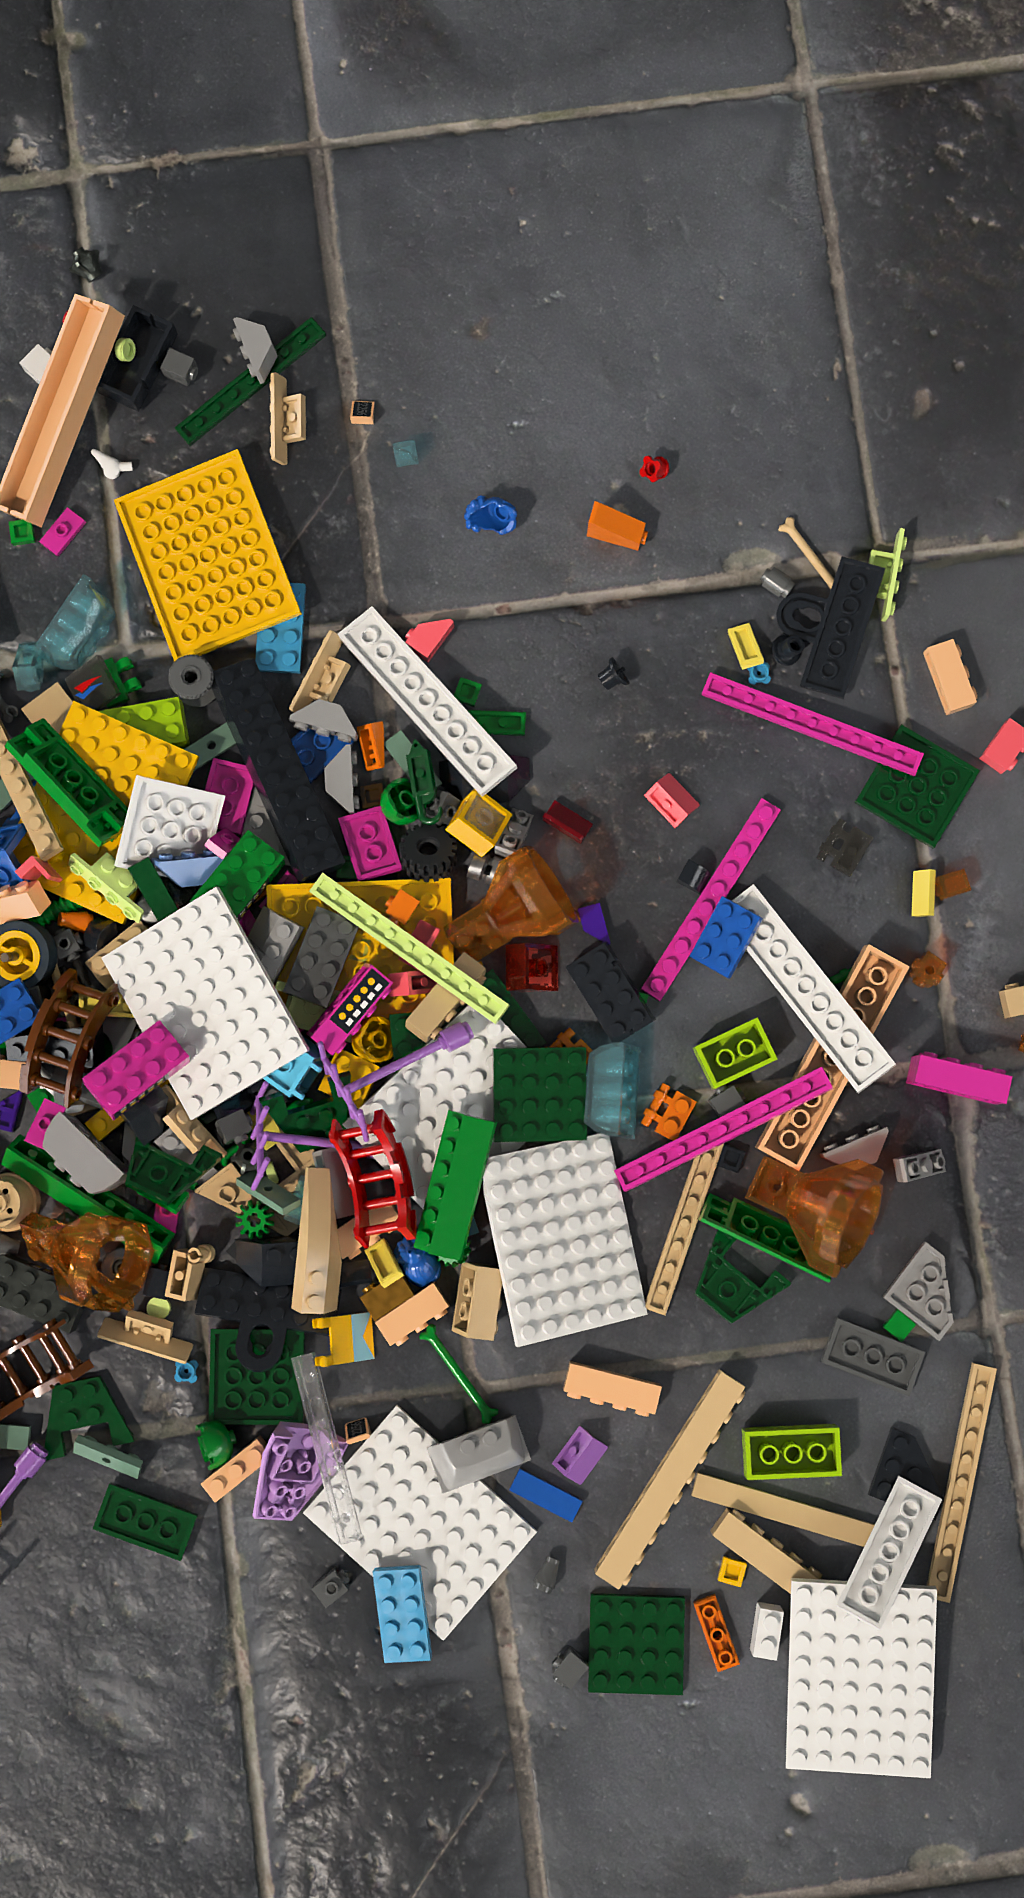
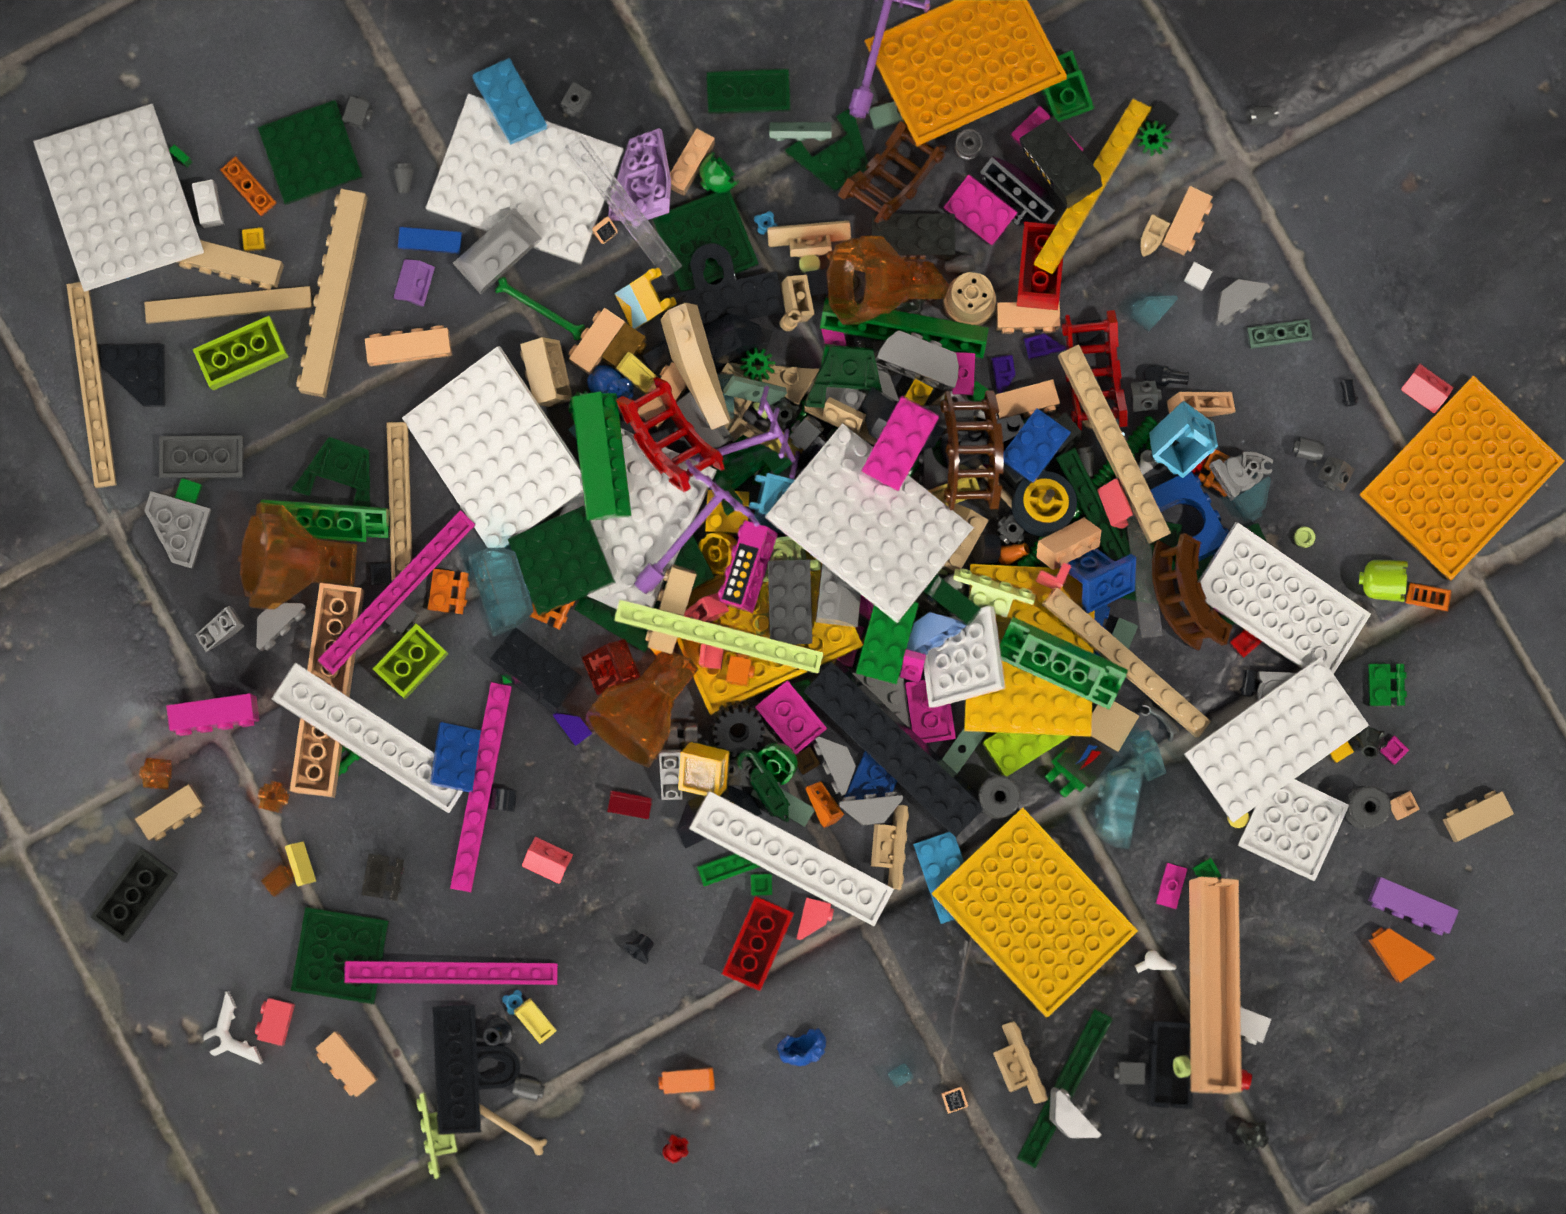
camera: 155 degrees right, 0 degrees up
white plate [836,1476,942,1631] -> none
none -> green tile [169,145,193,168]
none -> red brick [722,896,794,991]

